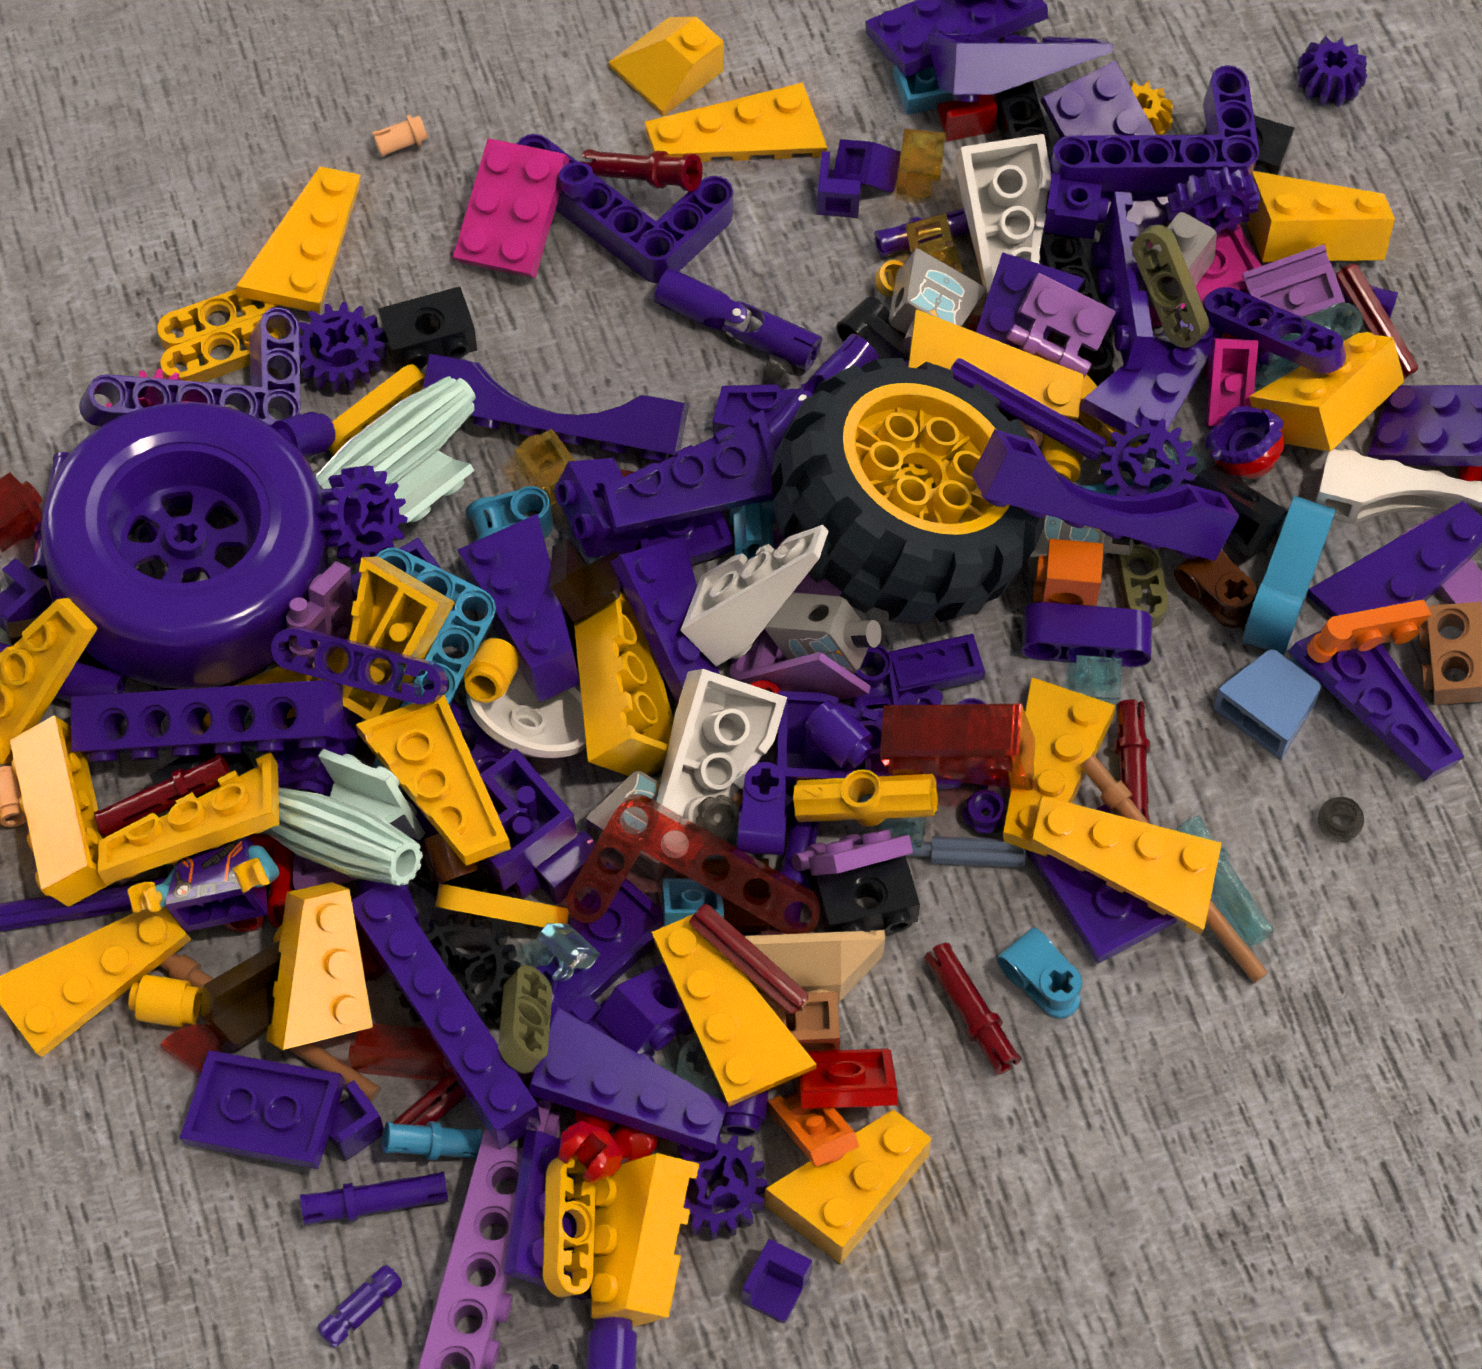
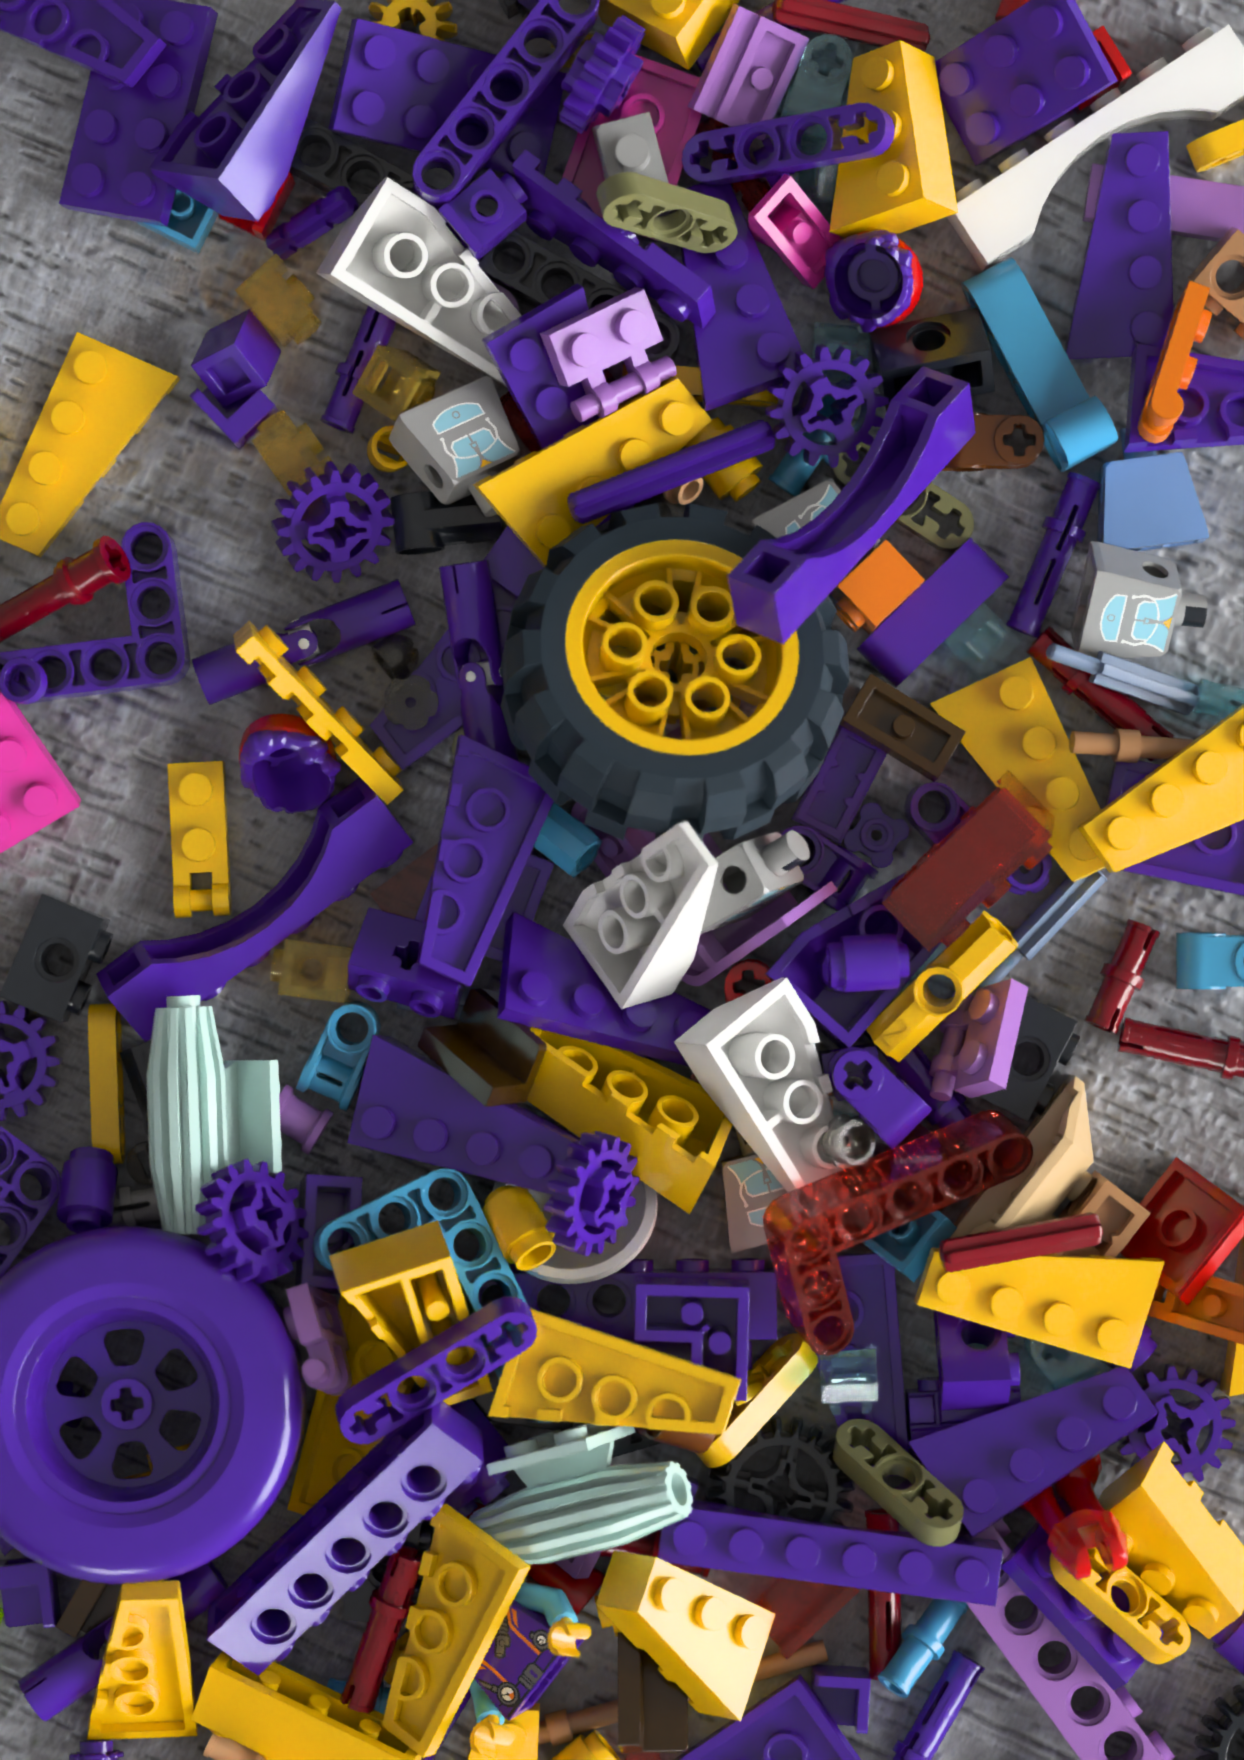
camera: 50 degrees left, 25 degrees up
none -> yellow plate [167,761,232,918]
none -> yellow wing [233,620,404,805]
none -> dark purple hair [239,713,341,814]
none -> clear yellow brick [251,410,337,498]
none -> dark purple axle [265,186,359,260]
none -> dark purple gear [271,461,395,583]
none -> medium lavender bush [279,1084,334,1155]
none -> clear smoke plate [384,675,439,730]
none -> dark purple gear [544,1131,640,1256]
none -> dark brown panel [840,674,966,782]
none -> dark purple pin [1005,472,1102,638]
none -> sand blue axle [1046,643,1200,715]
none -> light grey torso [1070,541,1208,658]
none -> dark red pin [1084,919,1160,1035]

